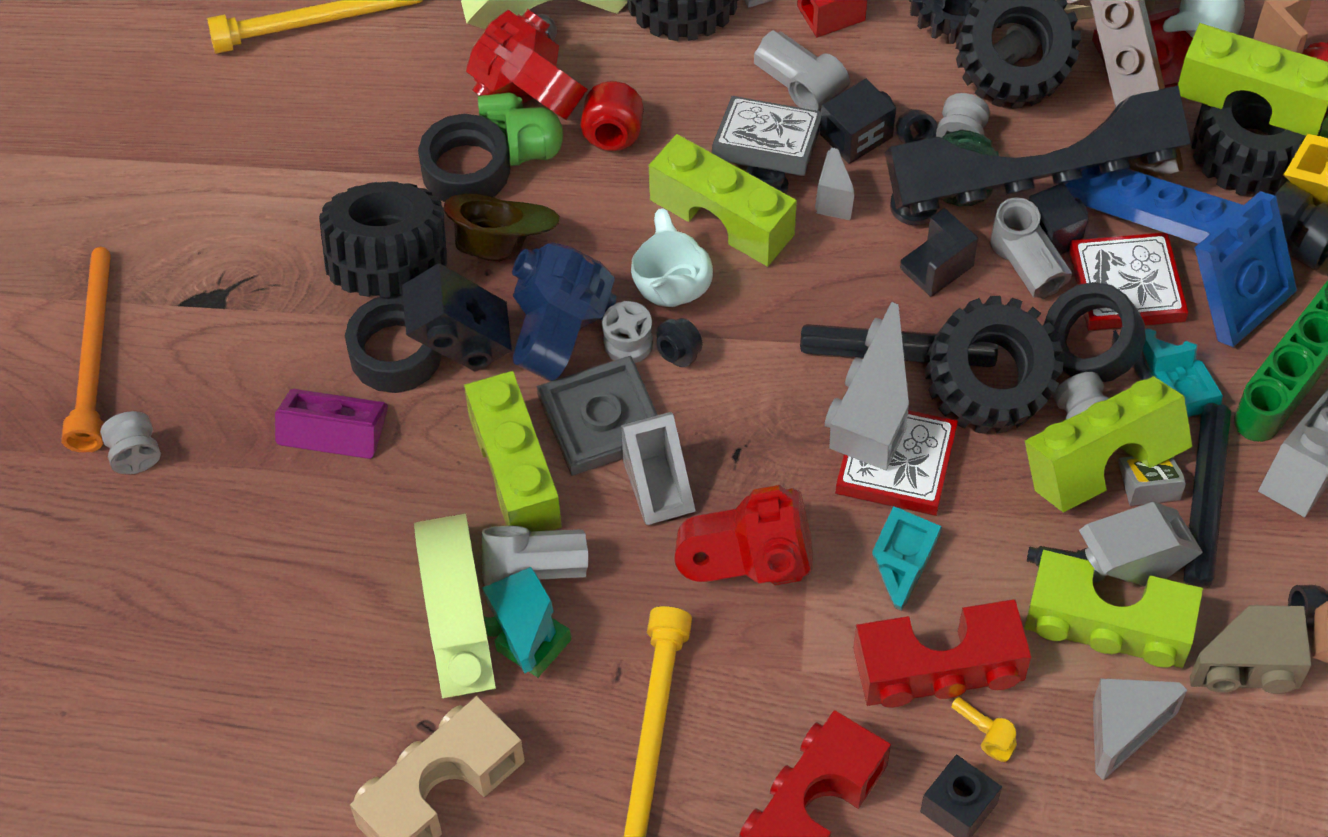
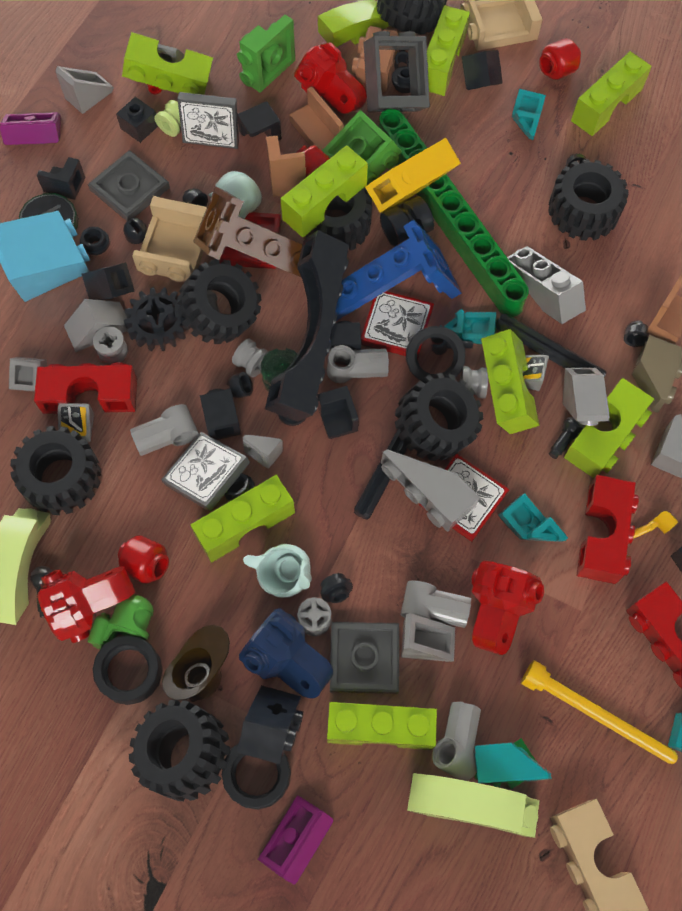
camera: 70 degrees left, 10 degrees up
none -> light grey piece [400,581,472,628]

